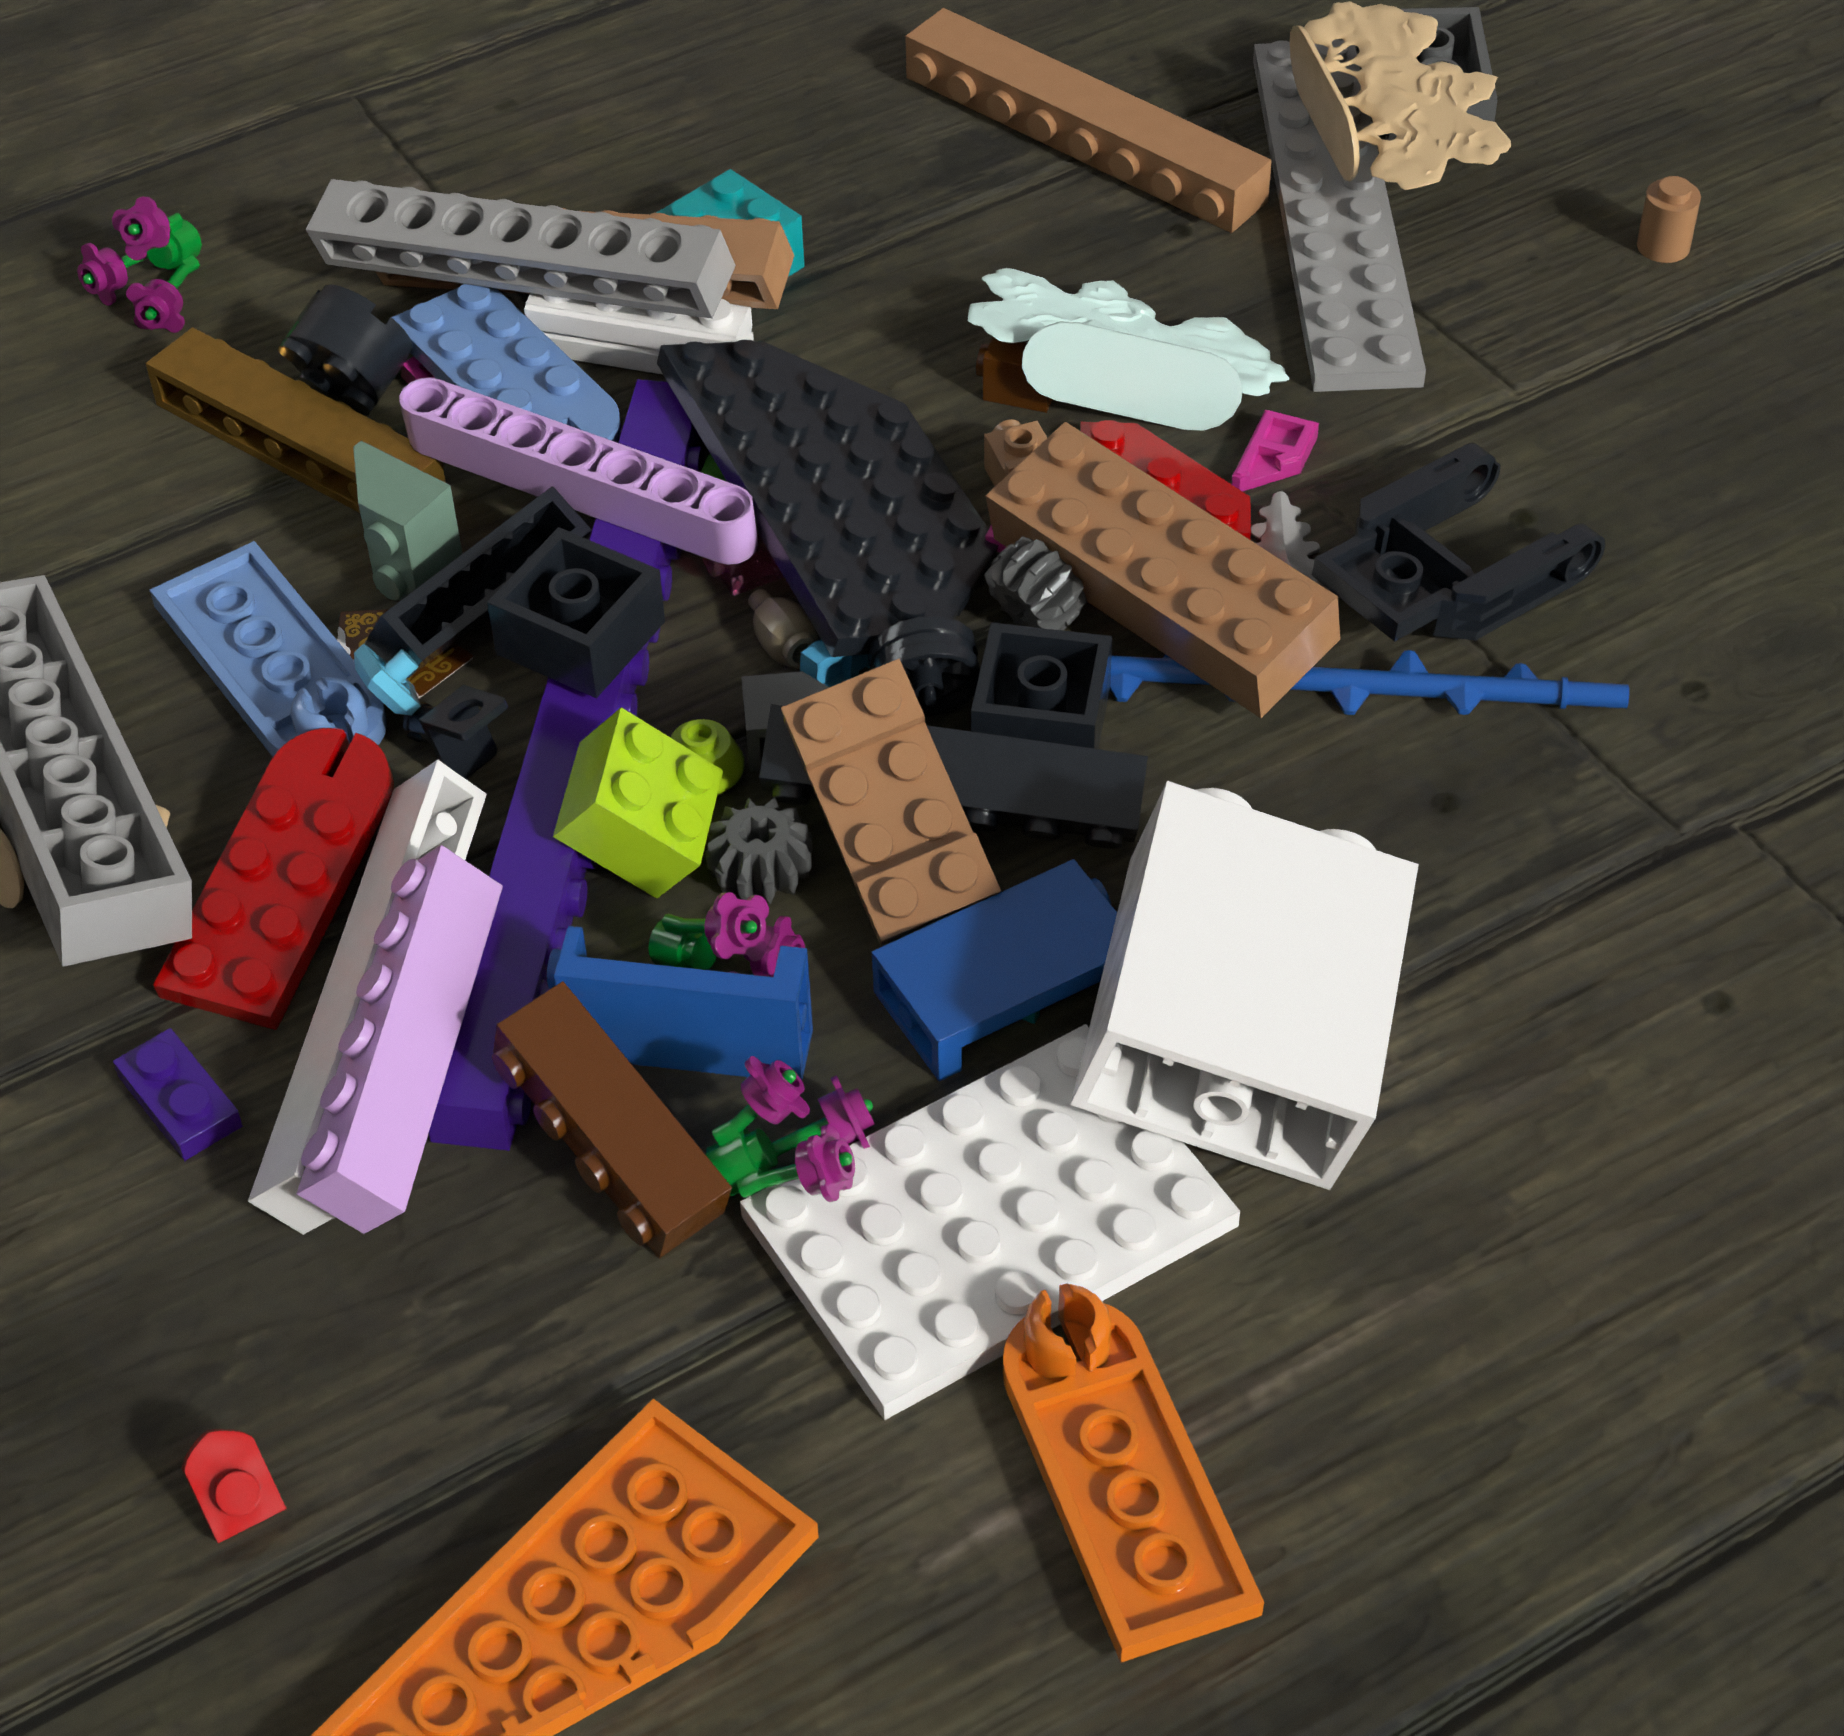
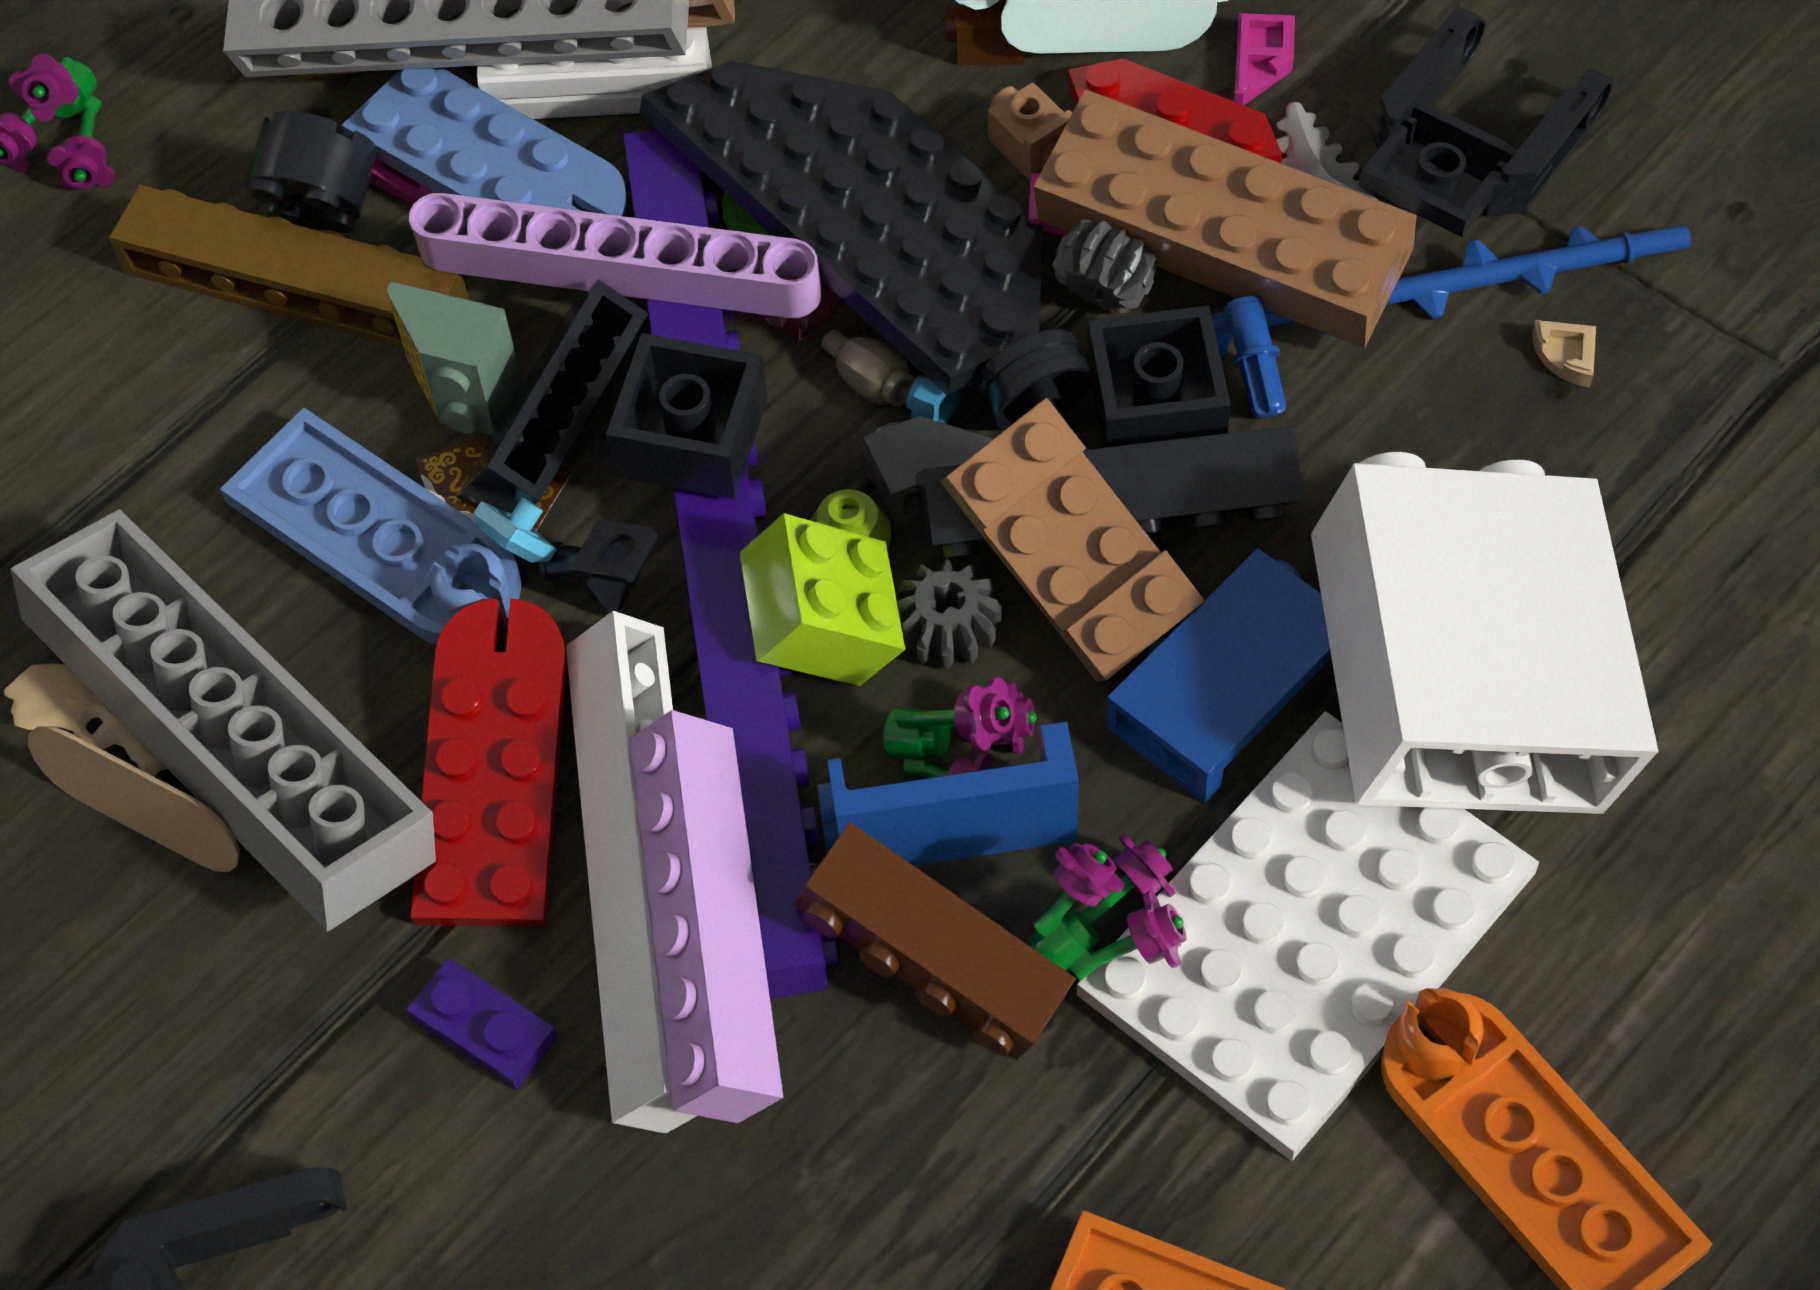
camera: 15 degrees left, 10 degrees up
none -> blue axle [1224,296,1286,419]
none -> tan tile [1532,320,1596,387]

